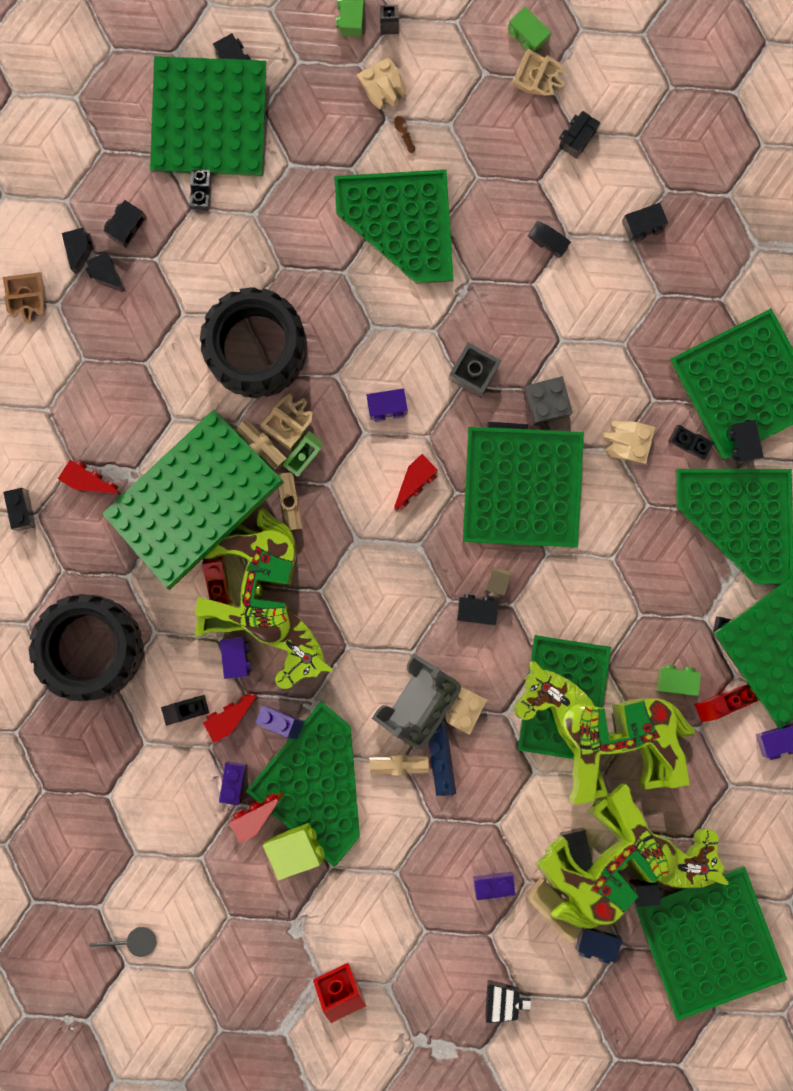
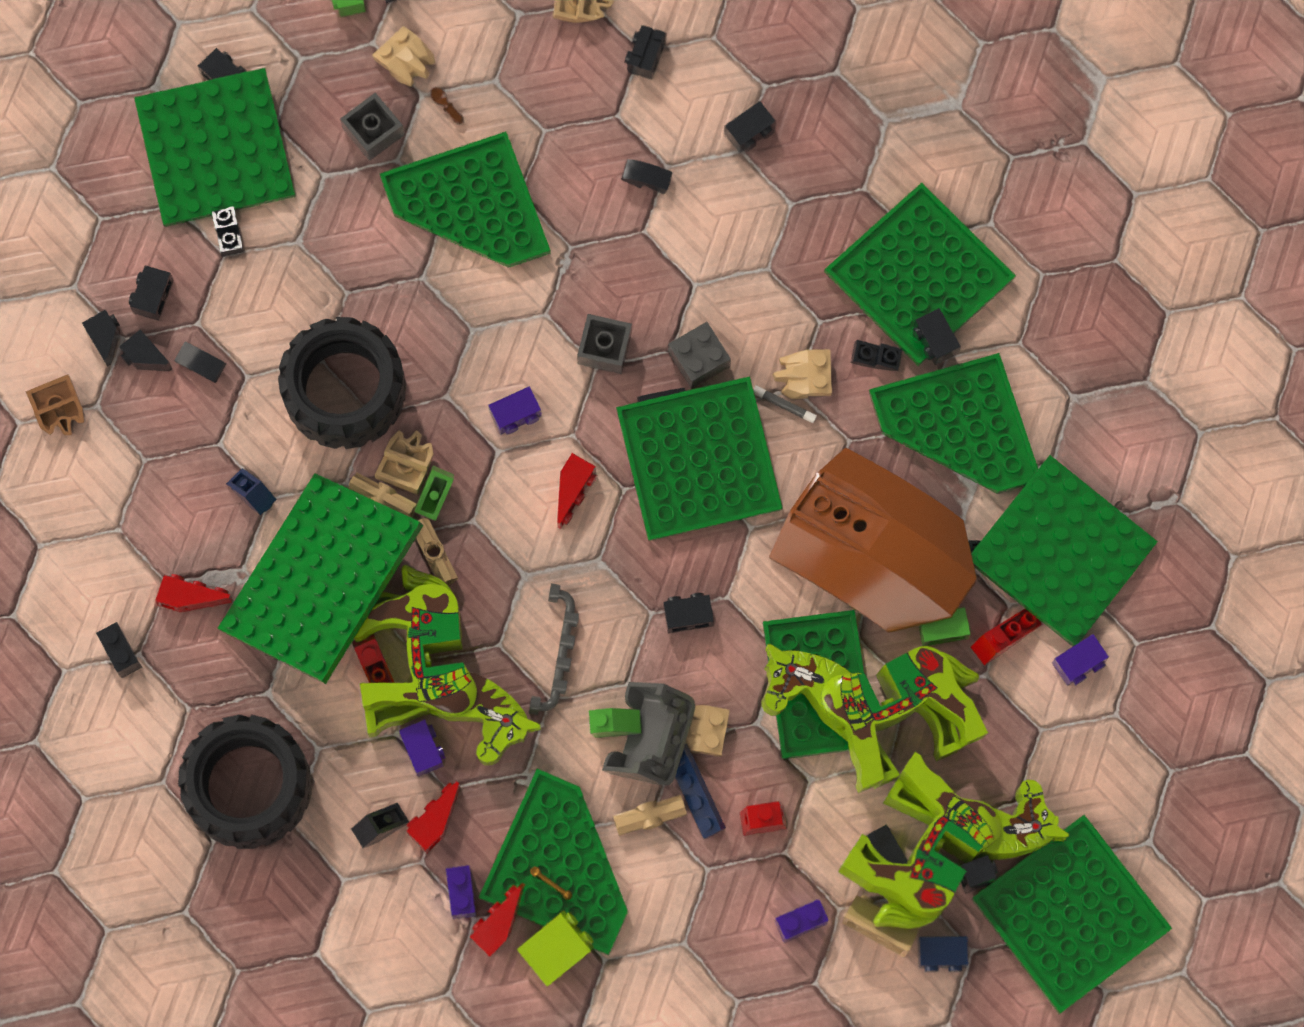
camera: 20 degrees left, 10 degrees down
brick [255,705,304,739] -> none
dark tan slope [485,567,512,599] -> none
none -> black slope [174,341,227,383]
none -> dark blue slope [226,468,277,515]
none -> dark grey brick [340,93,405,161]
none -> dark grey bar [528,583,579,716]
none -> pearl gold hinge [531,867,572,900]
none -> bright green slope [589,708,642,738]
none -> red torso [740,801,788,836]
none -> dark grey bar [753,385,817,423]
none -> dark orange wedge [769,447,977,633]

